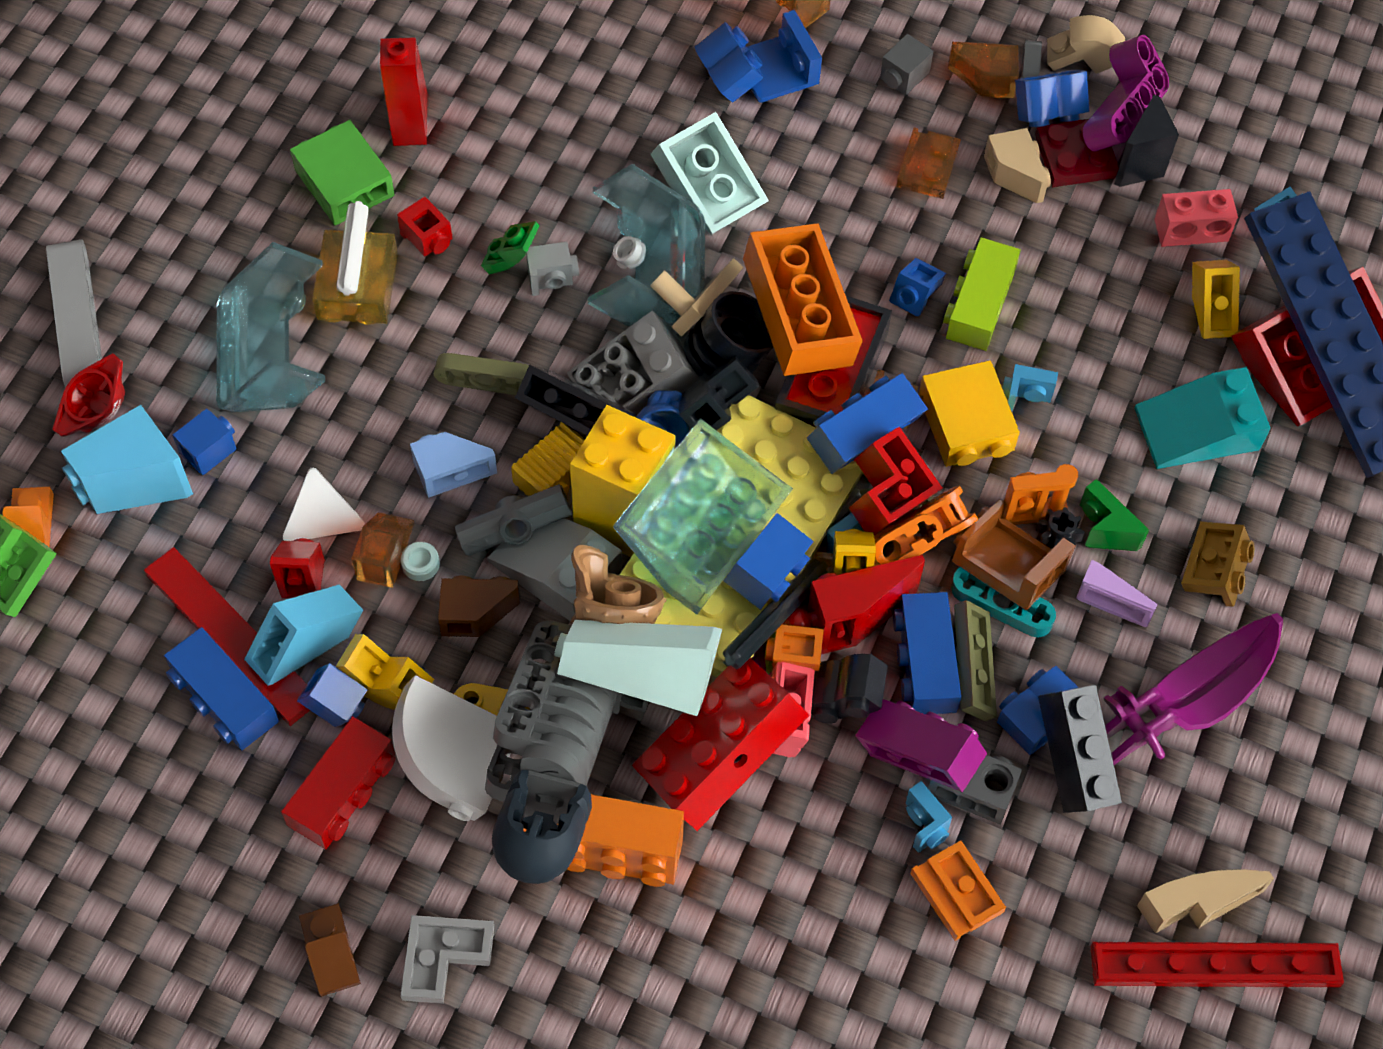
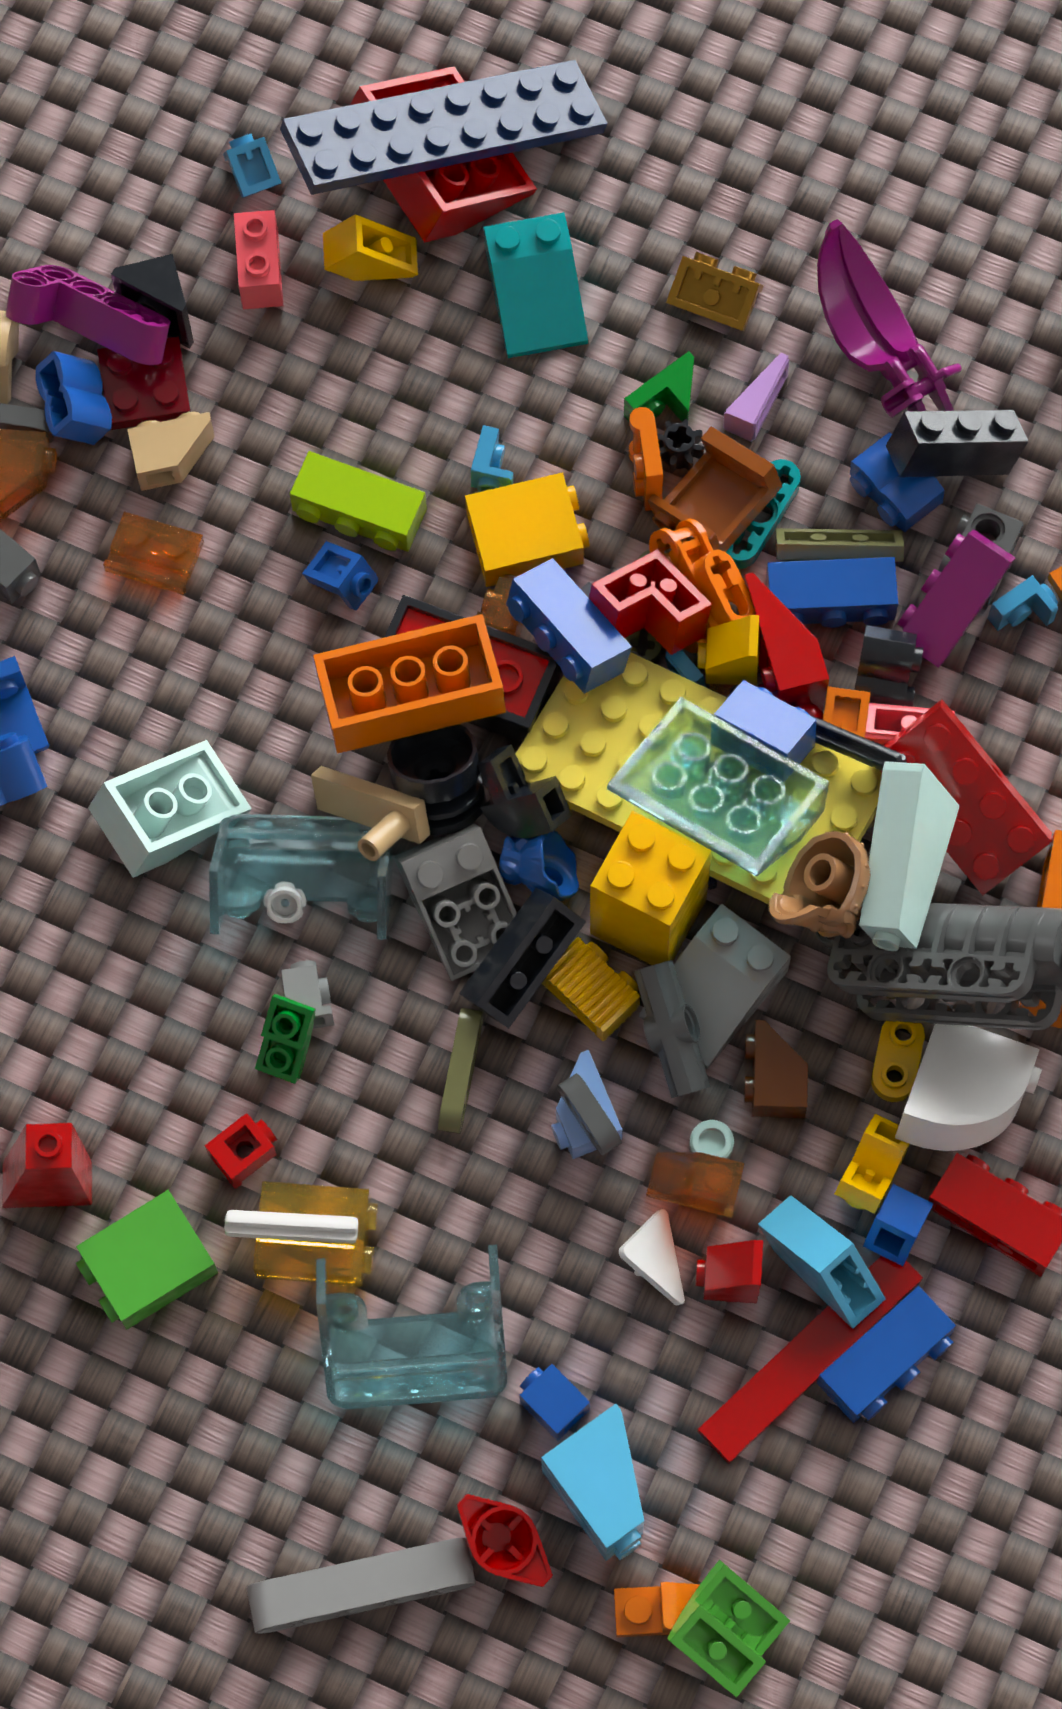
camera: 85 degrees left, 10 degrees up
none -> dark grey beam [557,1073,622,1156]

